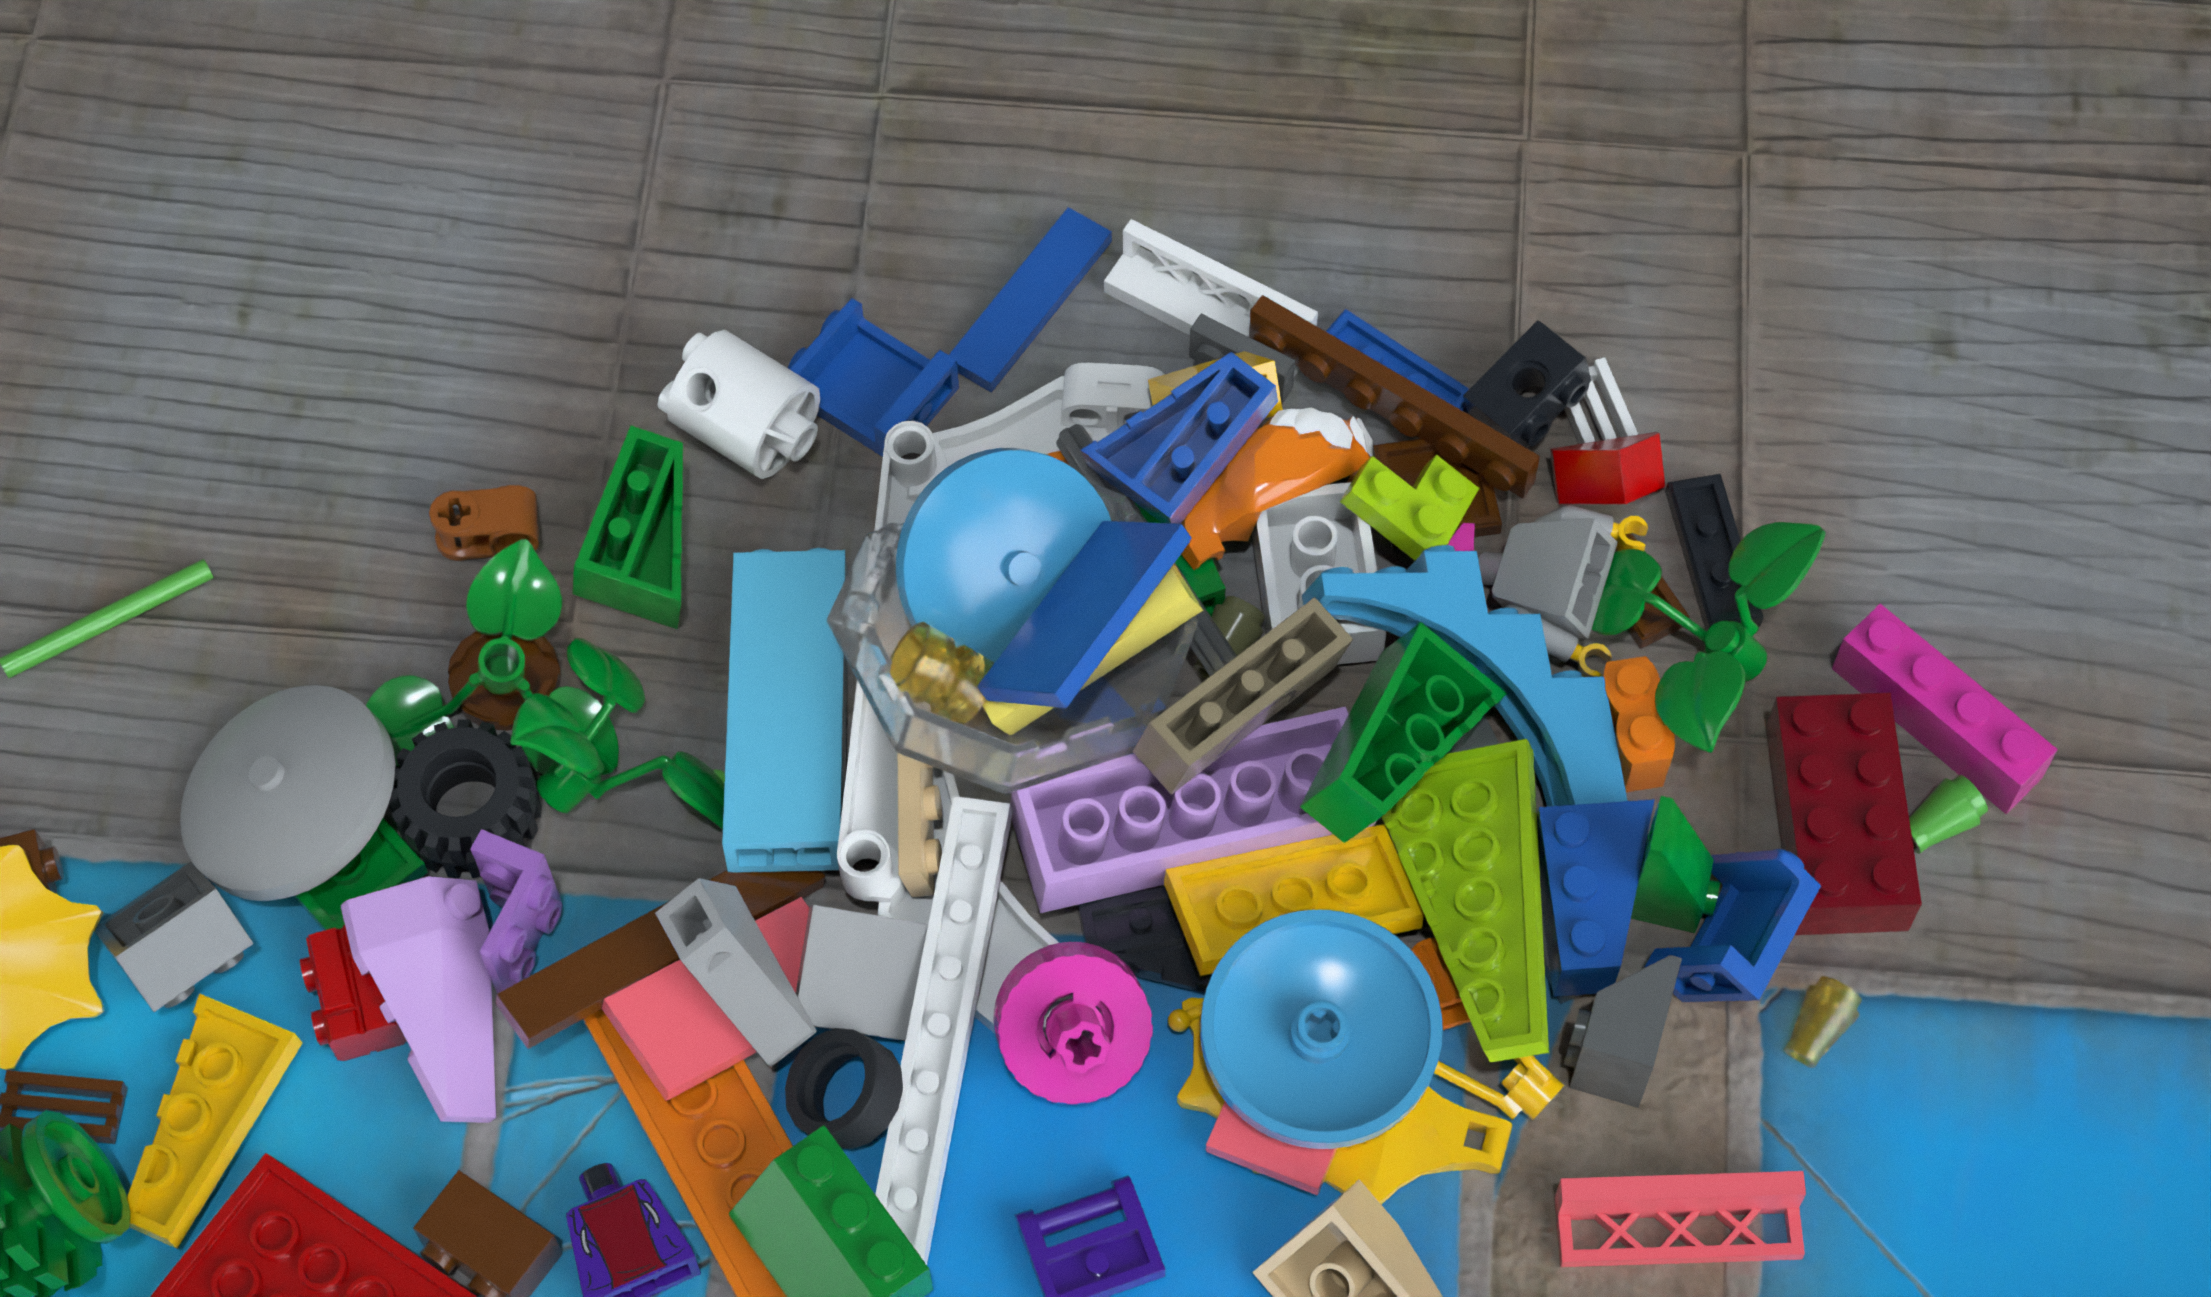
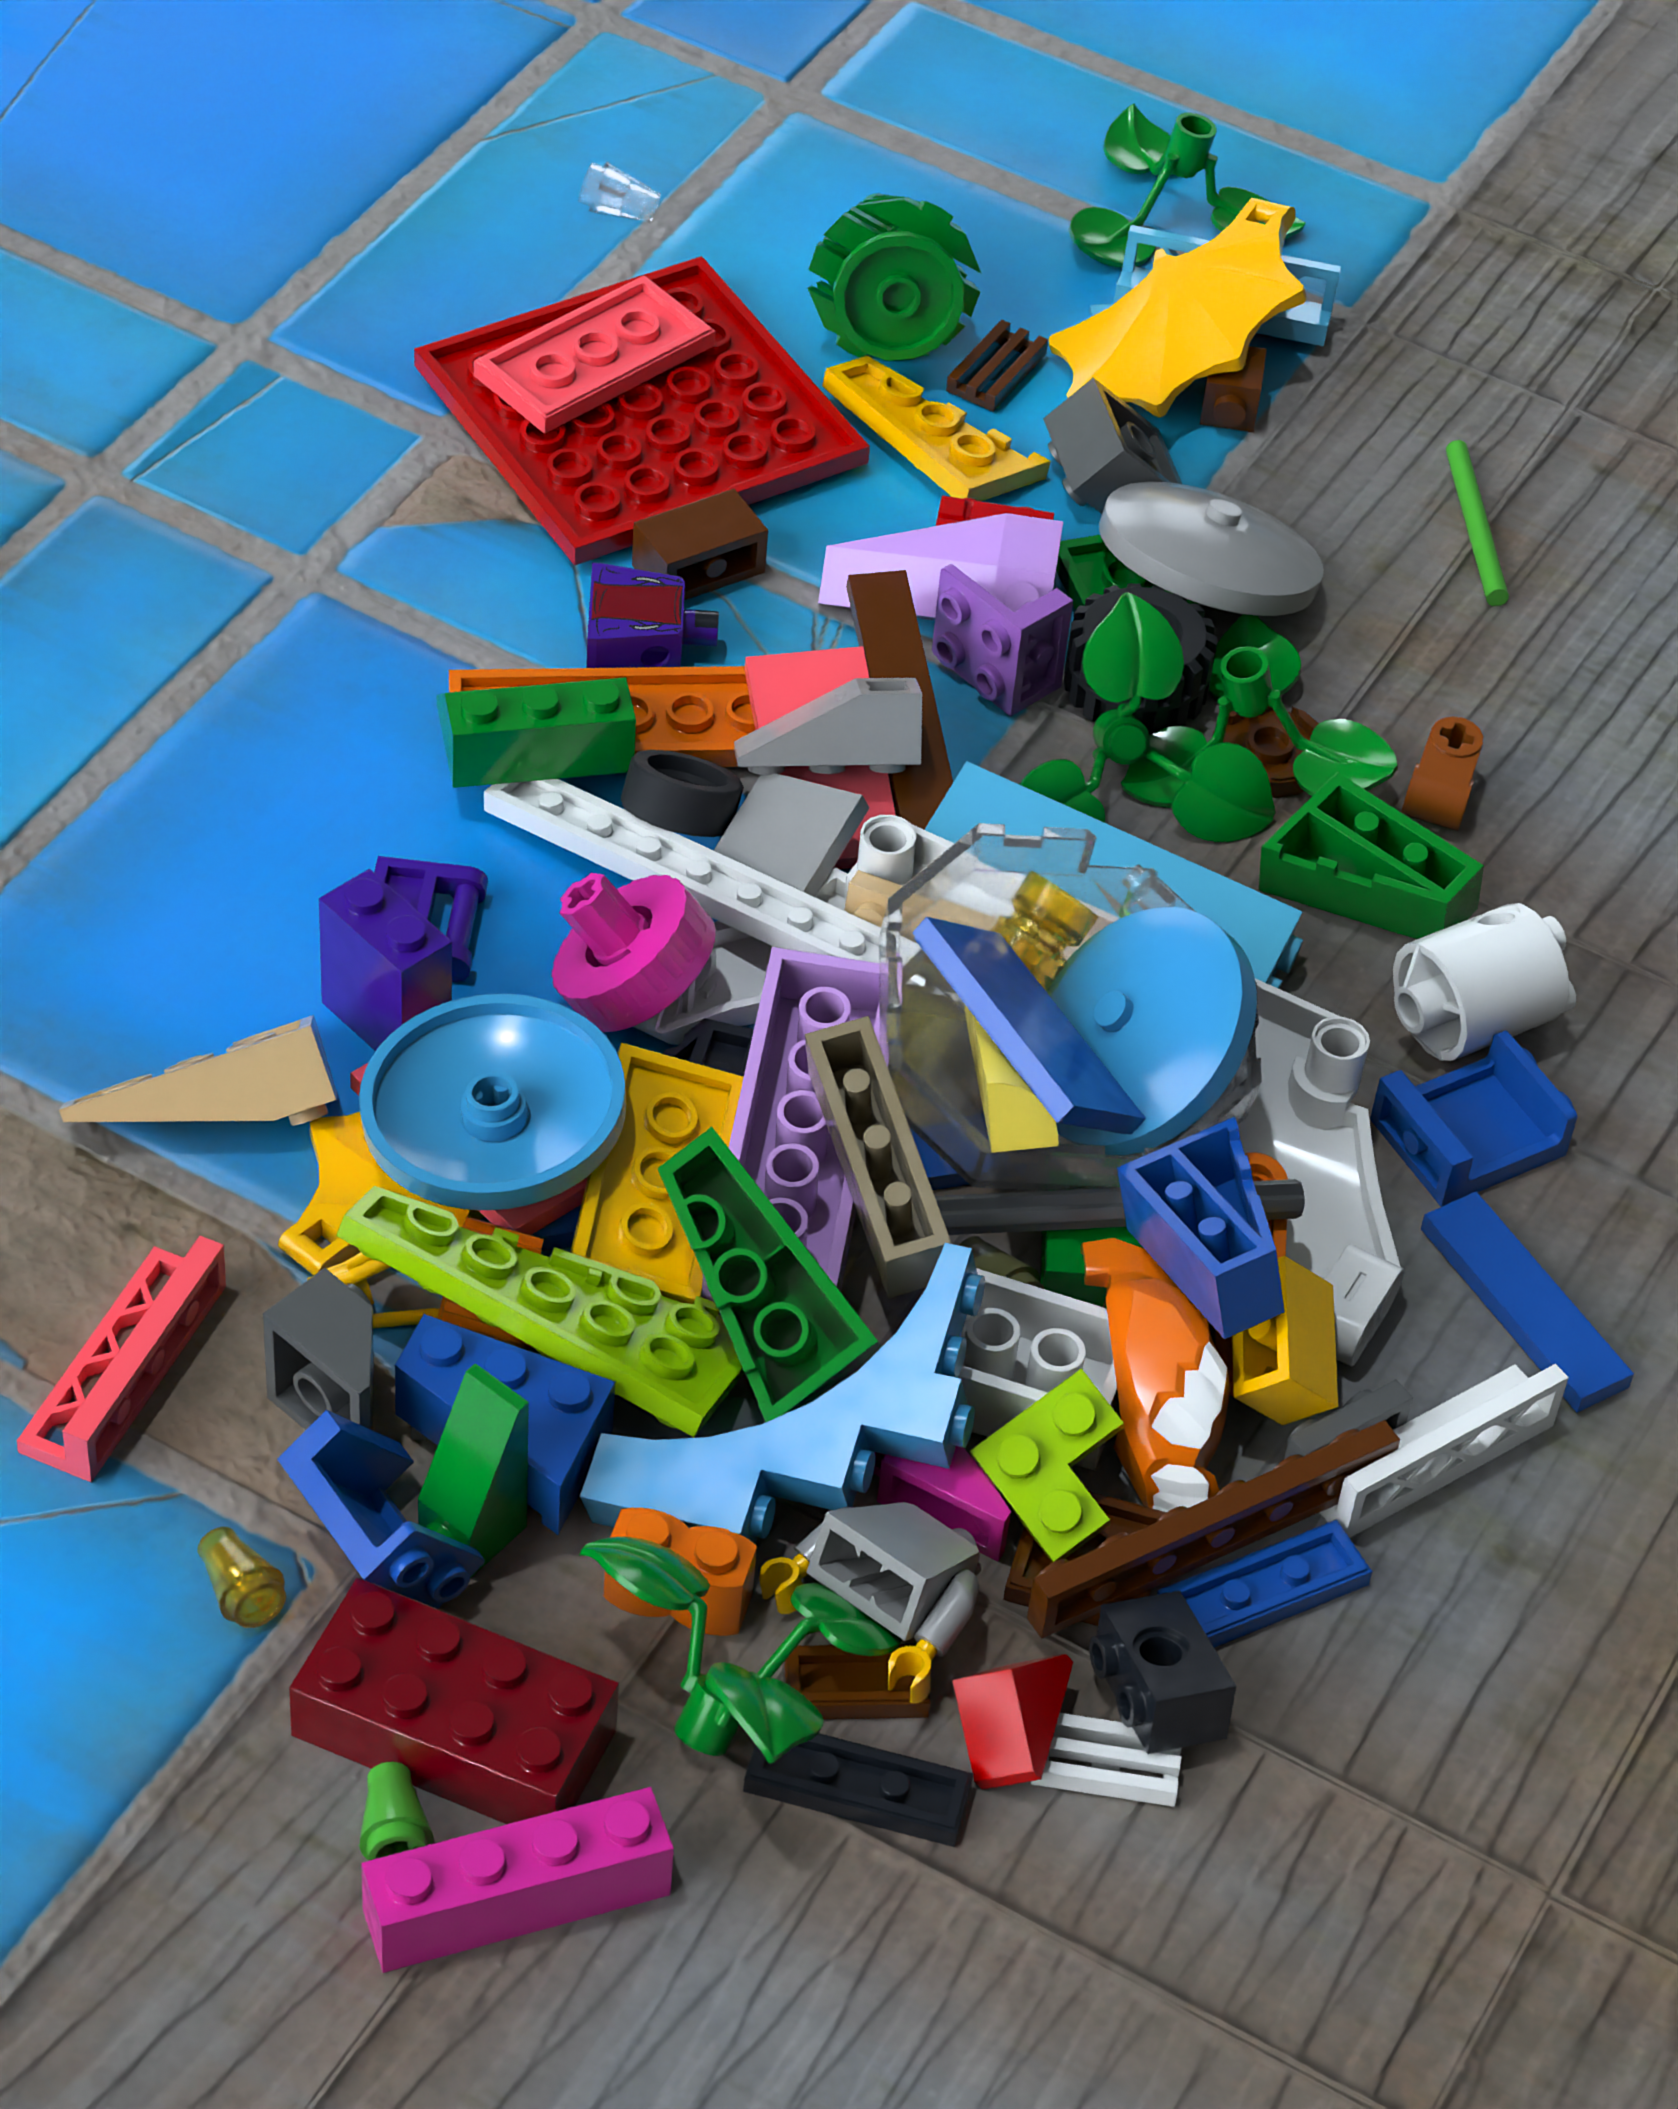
camera: 110 degrees right, 15 degrees down
none -> dark purple brick [319,869,452,1052]

